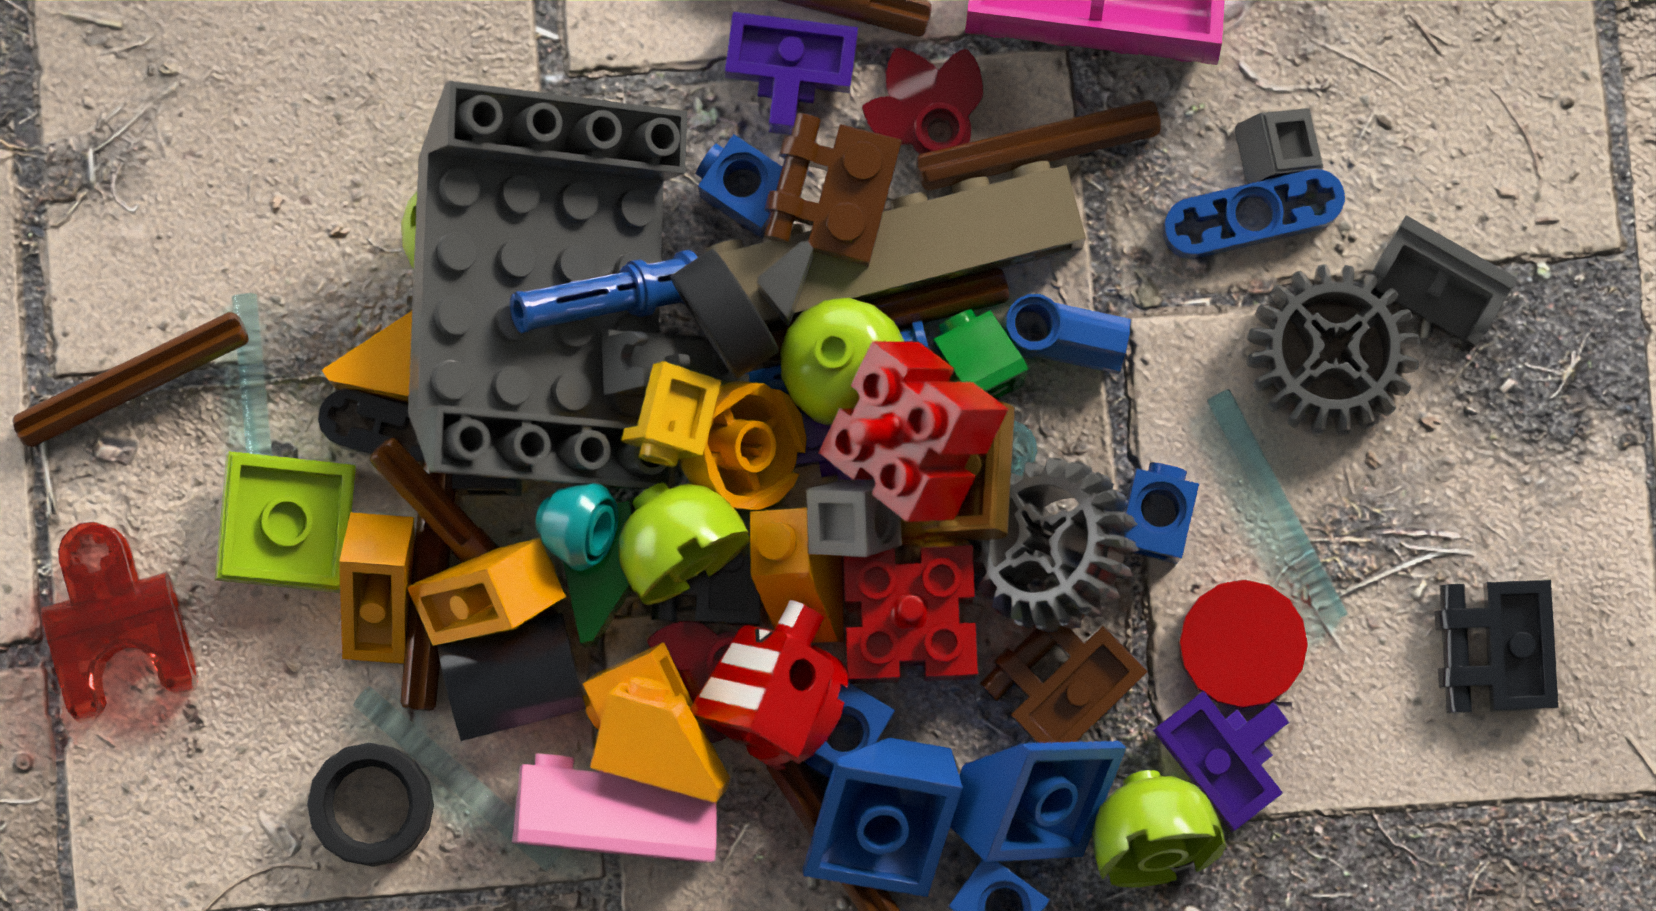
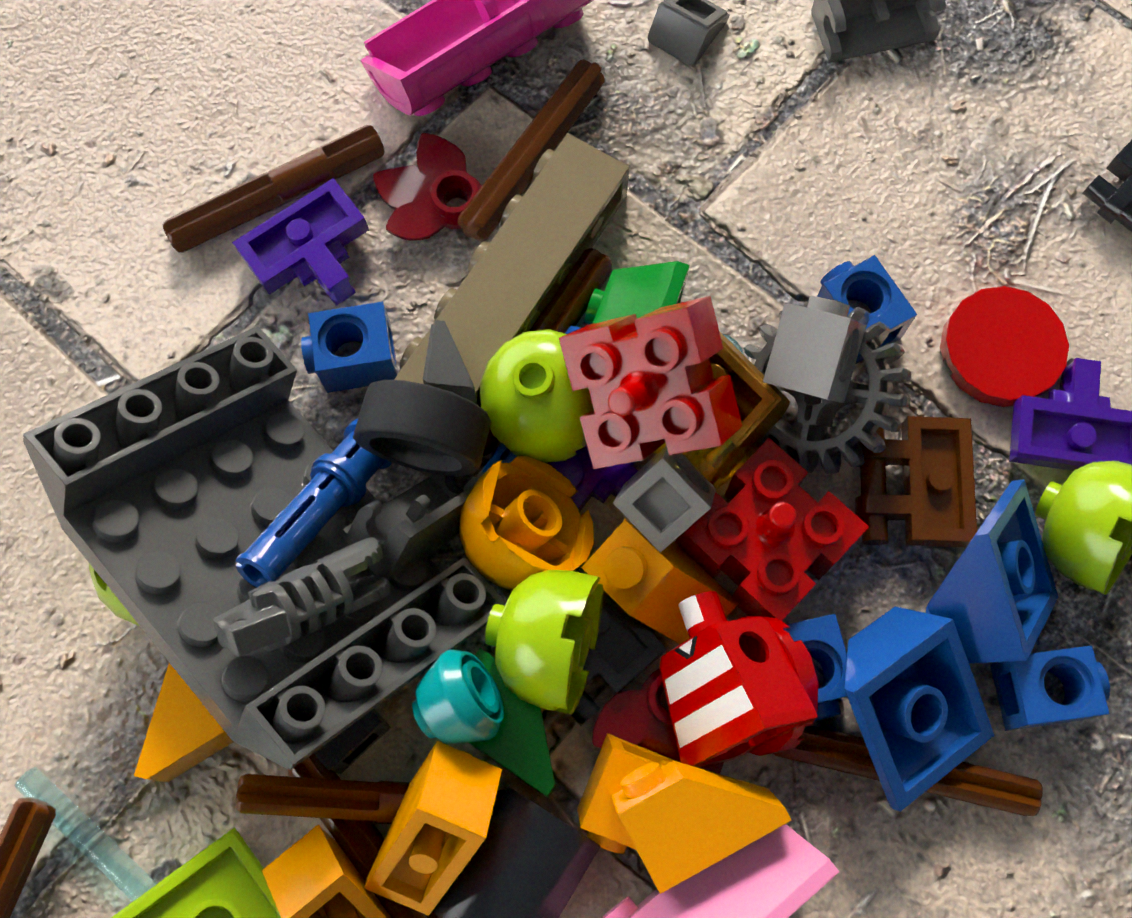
camera: 45 degrees left, 10 degrees down
black beam [318,389,425,465] -> none
yellow bracket [621,361,721,466] -> none
reddish brown plate [764,113,902,266] -> none
blue piece [1001,294,1131,374] -> none
blue beam [1162,169,1345,259] -> none
clear light blue bar [1207,389,1348,625] -> none
dark grey gear [1246,264,1420,436] -> none
none -> dark grey hinge [213,537,391,656]
none -> light grey brick [763,296,866,403]

